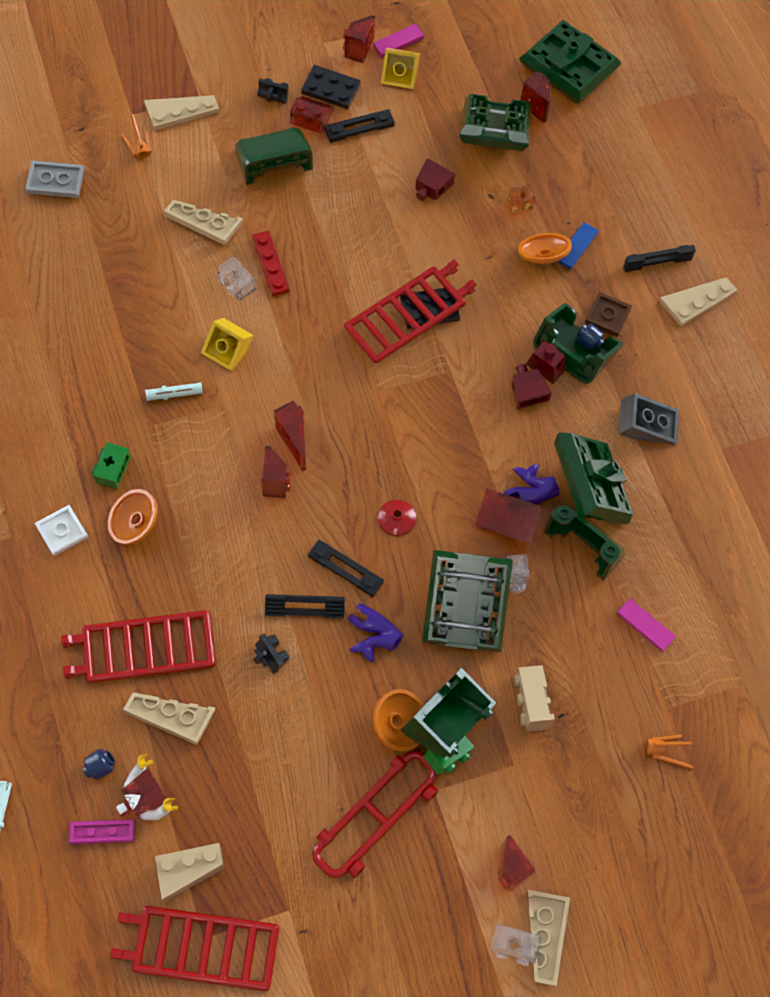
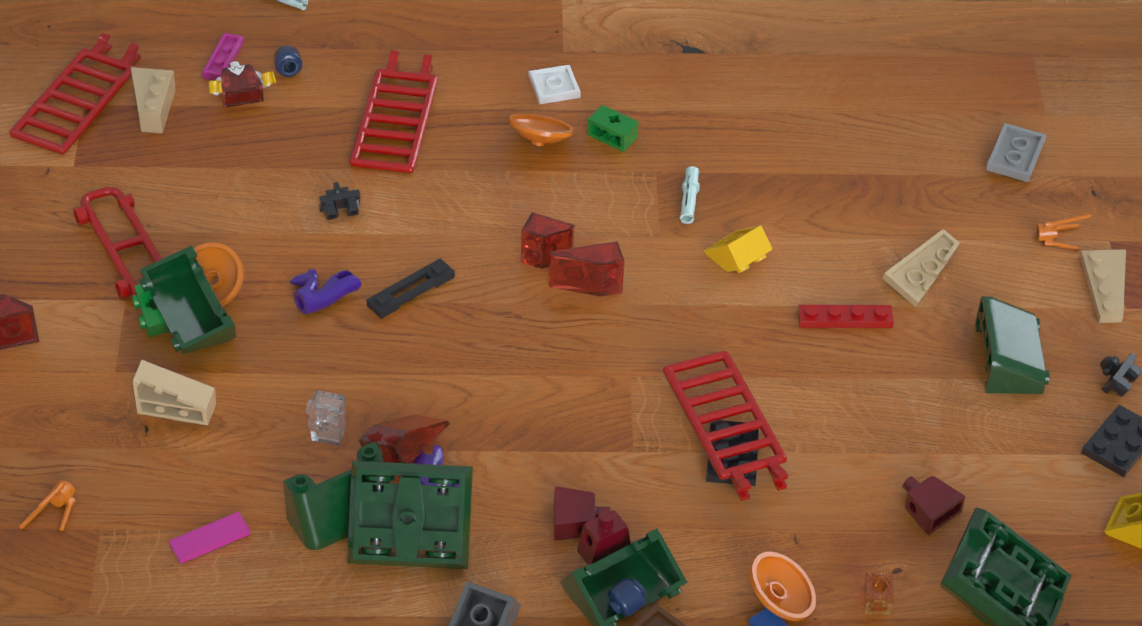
camera: 110 degrees right, 20 degrees down
tan wing [123,692,216,745] -> none
clear brick [217,256,257,301] -> none
black container [265,594,345,618] -> none
clear red slope [290,96,334,134] -> none
black container [325,109,395,143] -> none
red dish [378,500,416,536] -> none
piece [422,550,513,652] -> none

